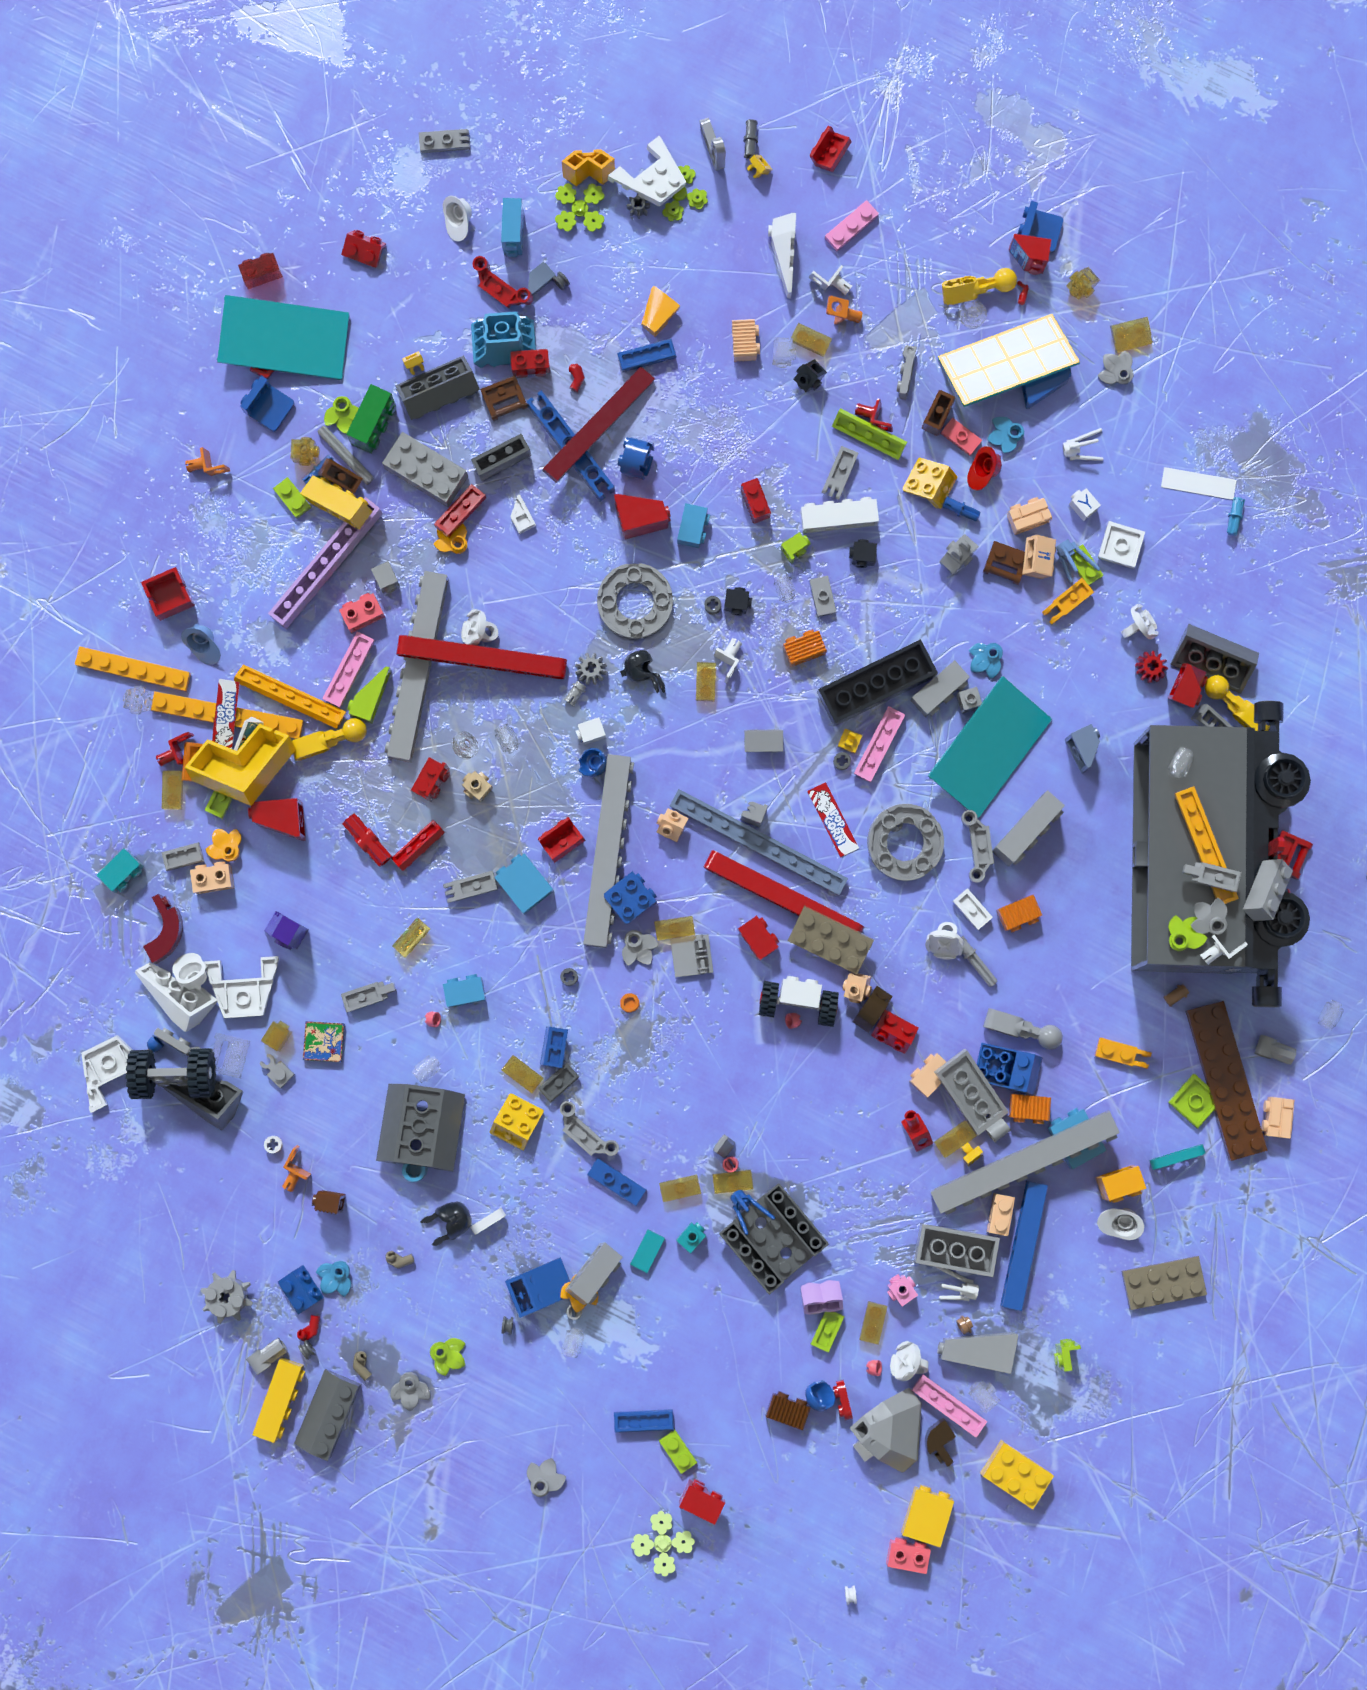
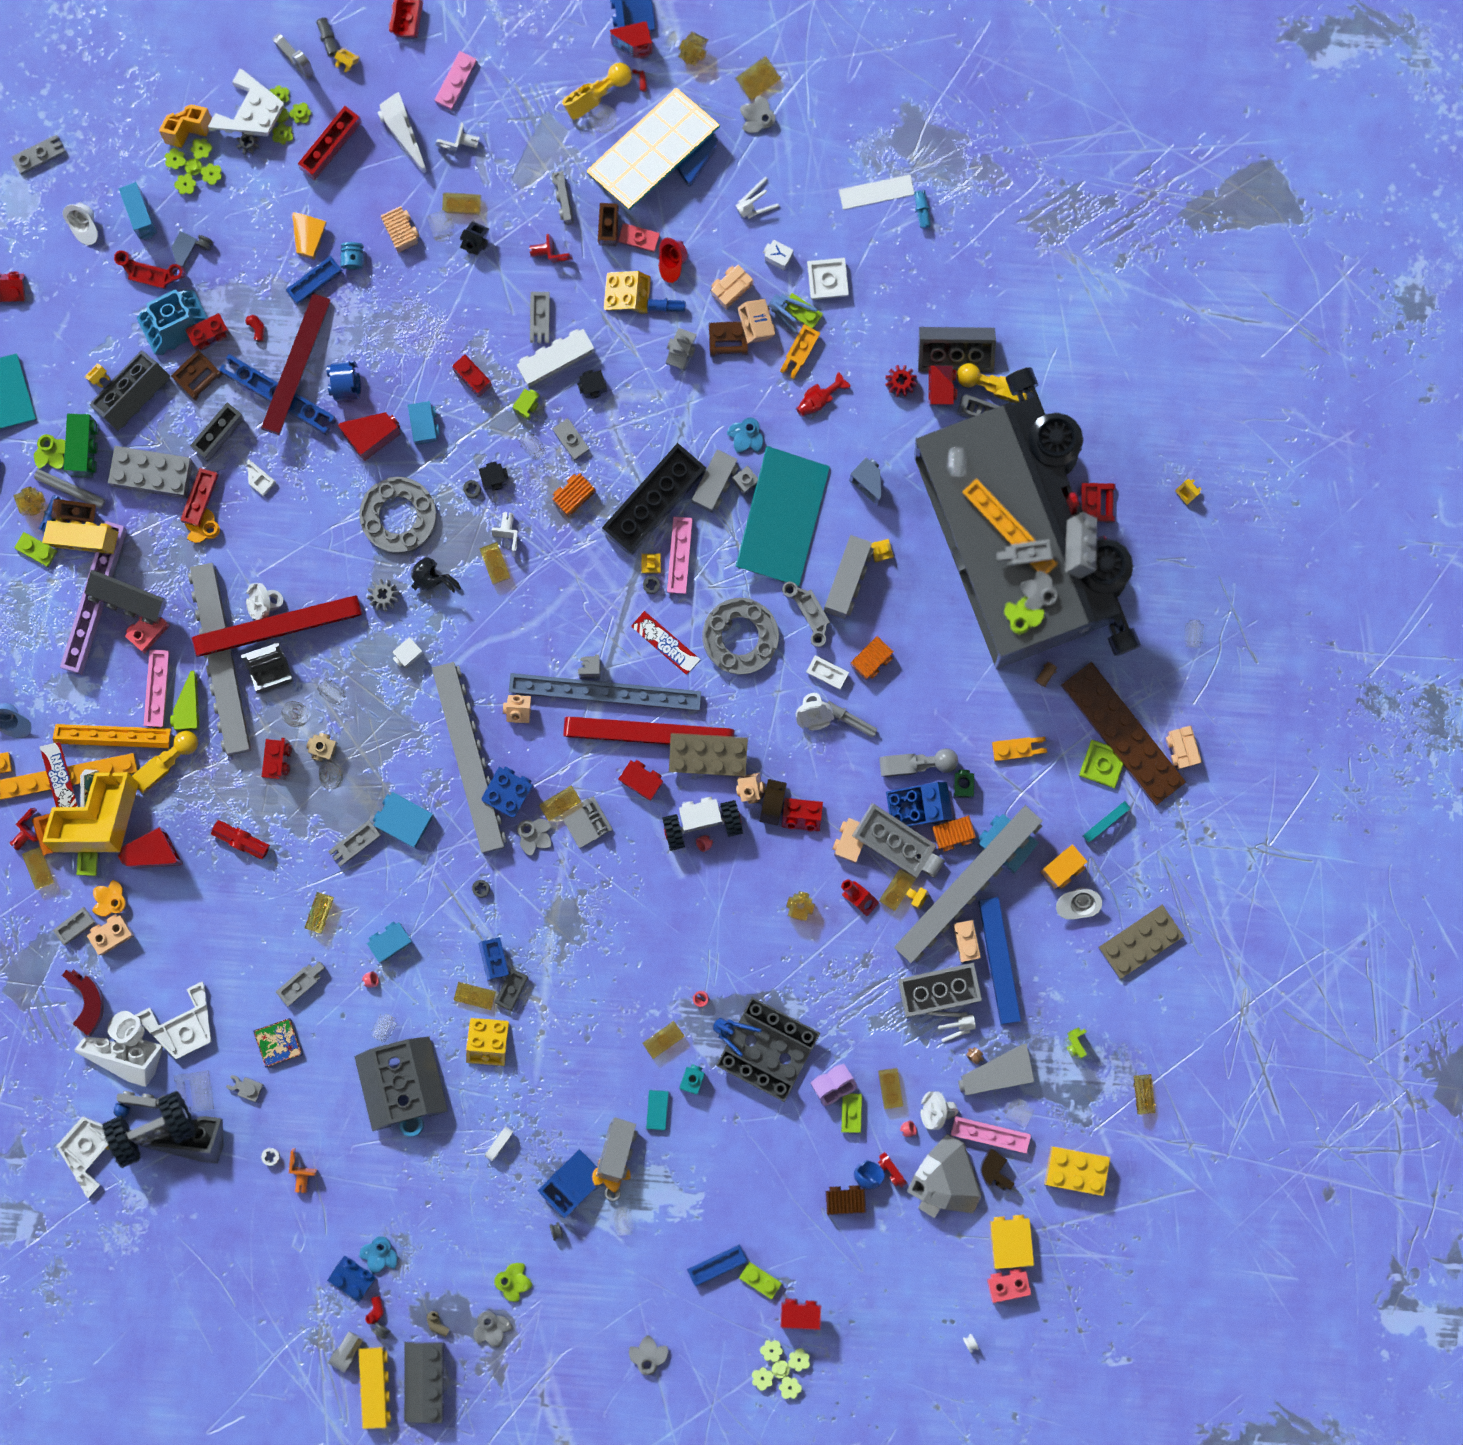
camera: 25 degrees left, 0 degrees up
teal brick [96,848,144,893] -> none
light grey brick [200,1270,253,1324] -> none
clear yellow brick [261,1020,292,1052] -> none
dark purple wedge [264,911,309,950] -> none
reddish brown brick [312,1190,346,1214] -> none
light grey brick [371,561,399,593] -> none
dark tan arm [385,1251,415,1269] -> none
red plate [391,820,445,871] -> none
black hair [420,1201,472,1246] -> none
red bracket [538,817,586,863] -> none
light grey plate [560,1101,619,1156] -> none
light grey pin [564,681,586,706] -> none
blue hair [578,748,607,777] -> none
blue plate [587,1158,647,1206] -> none
orange tile [620,993,639,1013] -> none
clear yellow plate [712,1170,753,1194] -> none
light grey slope [713,1134,735,1158] -> none
light grey hinge [744,729,783,752] -> none
orange bracket [826,296,863,325] -> none
lime plate [831,408,907,460] -> none
bright pink brick [887,1274,918,1306] -> none
dark azure plate [987,417,1024,453] -> none
white tile [1121,604,1159,640] -> none
white bracket [1200,935,1248,965] -> none
light grey piece [1254,1035,1296,1065] -> none
none -> dark grey slope [84,569,167,625]
none -> dark grey plate [241,643,293,694]
none -> red brick [298,106,362,181]
none -> clear plate [319,761,343,790]
none -> dark azure piece [340,242,364,270]
none -> clear yellow brick [786,891,815,922]
none -> red animal [796,372,850,417]
none -> yellow tile [871,539,894,563]
none -> dark green brick [953,770,974,798]
none -> clear yellow plate [1133,1074,1156,1115]

